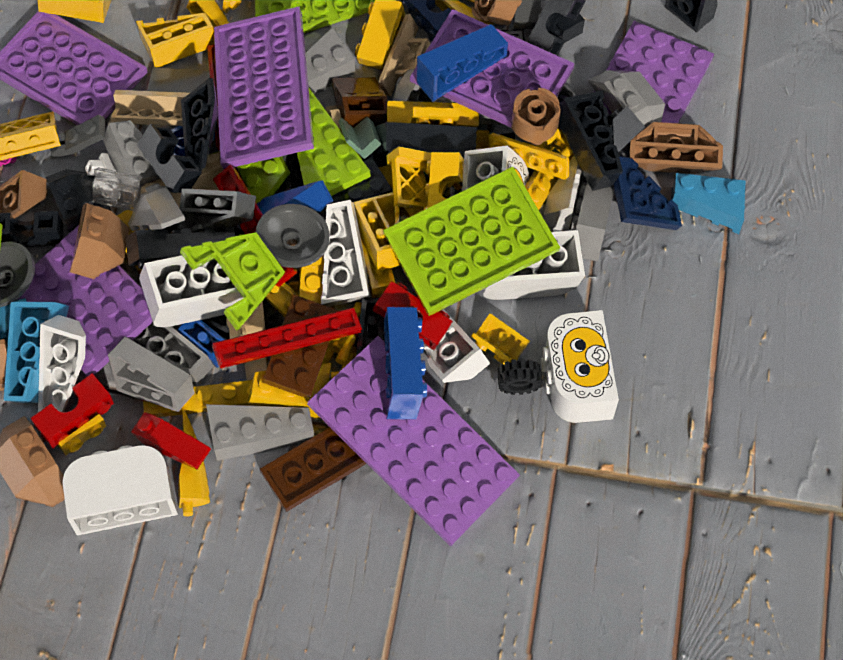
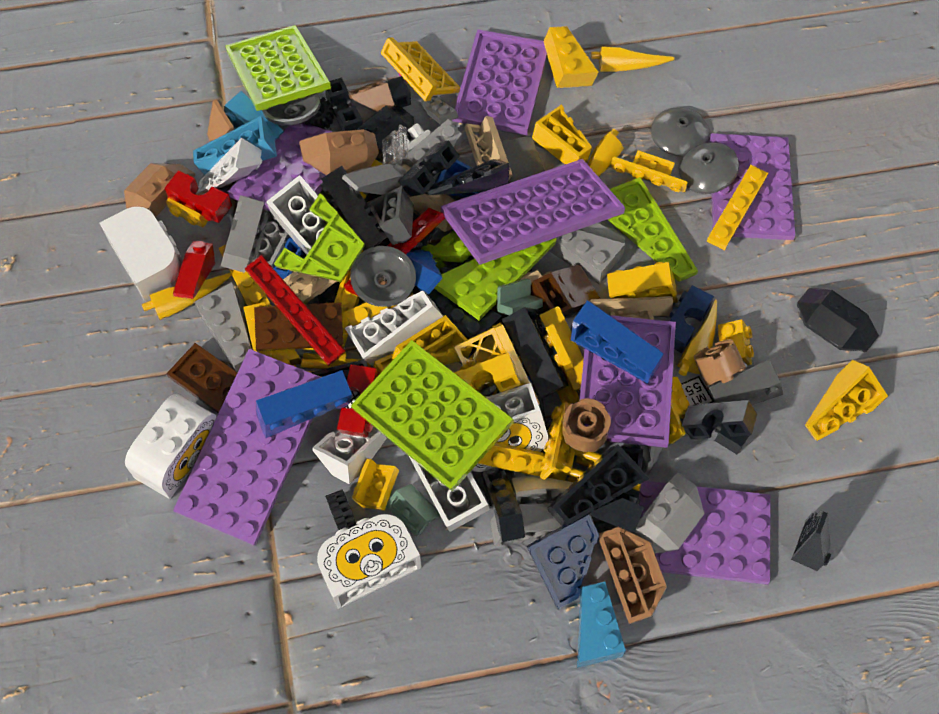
camera: 70 degrees right, 0 degrees up
none -> white brick [125,394,217,499]
none -> black brick [386,76,411,108]
none -> sand green panel [386,484,440,537]
none -> black arch [482,468,525,542]

